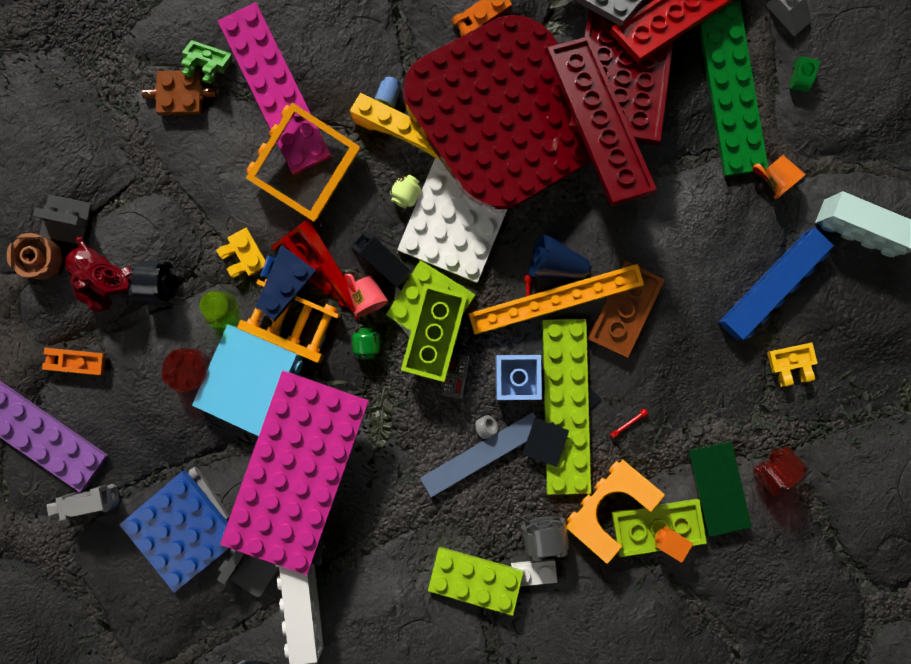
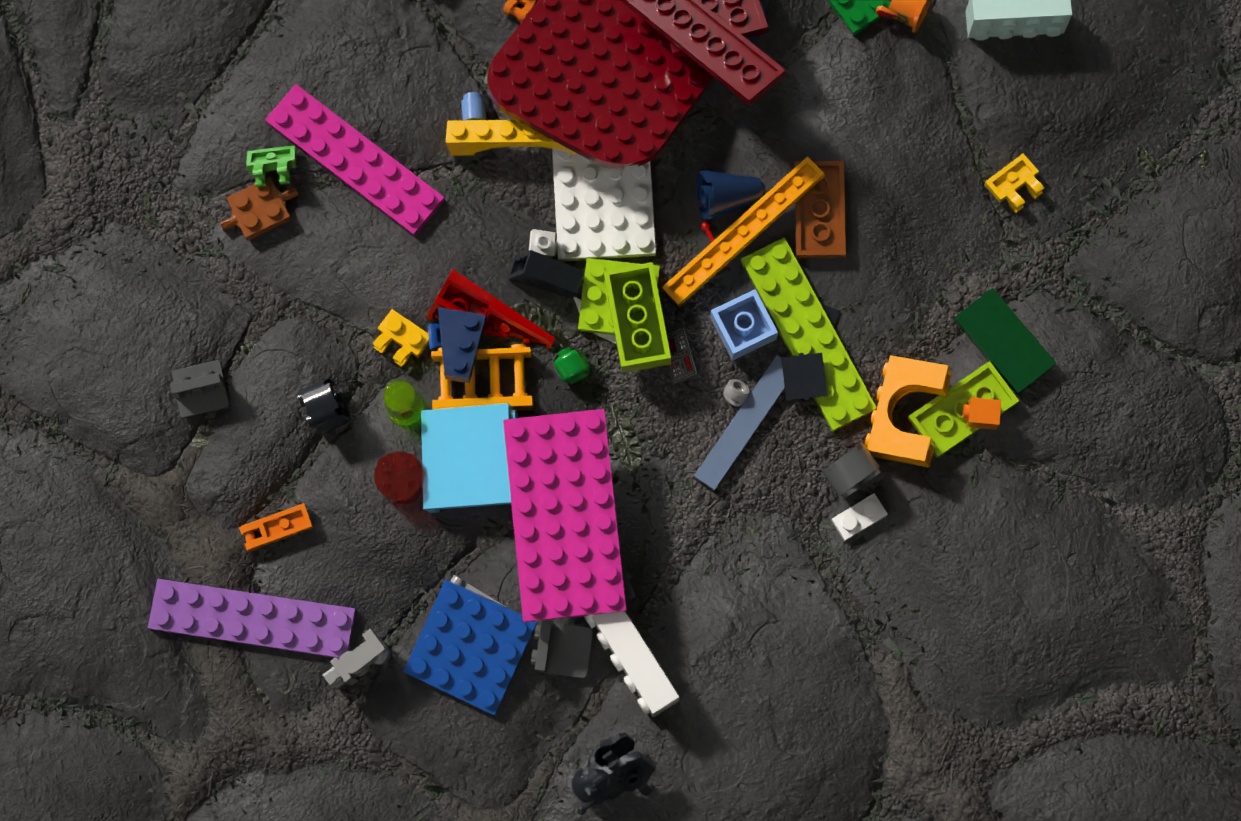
camera: 15 degrees left, 10 degrees down
nougat brick [7,233,63,280] -> none
dark red helmet [65,237,132,312] -> none
light orange window [246,102,361,222] -> none
coral hat [343,274,388,317] -> none
yellowish green head [390,175,422,209] -> none
lime plate [428,547,524,616] -> none
red hinge [609,409,648,438] -> none
blue brick [718,227,834,340] -> none
clear red brick [753,446,809,496] -> none
none -> white bracket [529,229,557,258]

